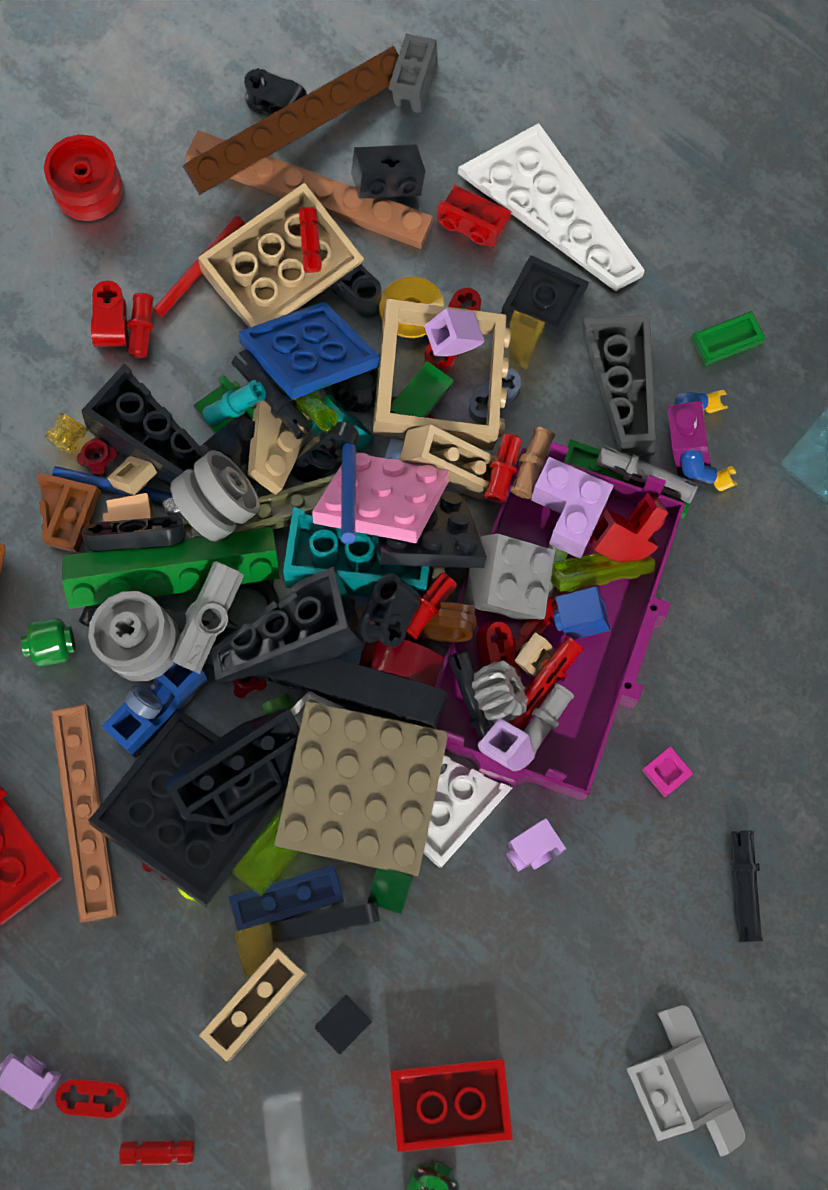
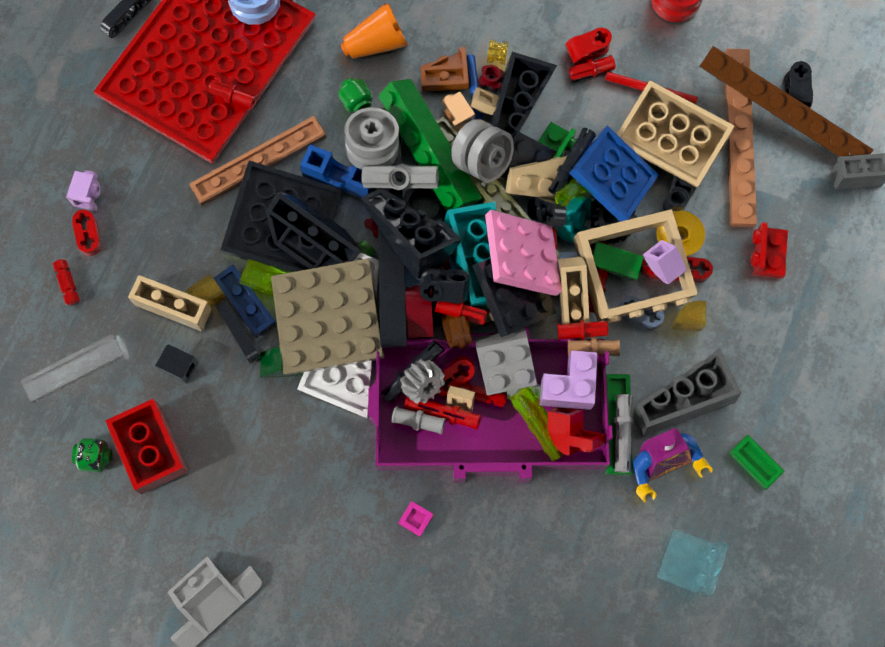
camera: 70 degrees right, 0 degrees up
black beam [82,516,185,552] -> none
sand blue tile [125,686,162,719] -> none
teal pin [203,380,266,427] -> none
red axle [299,207,321,273] -> none
blue bar [341,443,356,544] -> none
black brick [351,144,426,199] -> none
white wing [458,123,645,292] -> none
lavender brick [478,718,535,771] -> none
black plate [501,255,589,341] -> none
lavender brick [506,818,566,872] -> none
blue brick [553,586,611,640] -> none
black pin [730,830,763,942] -> none

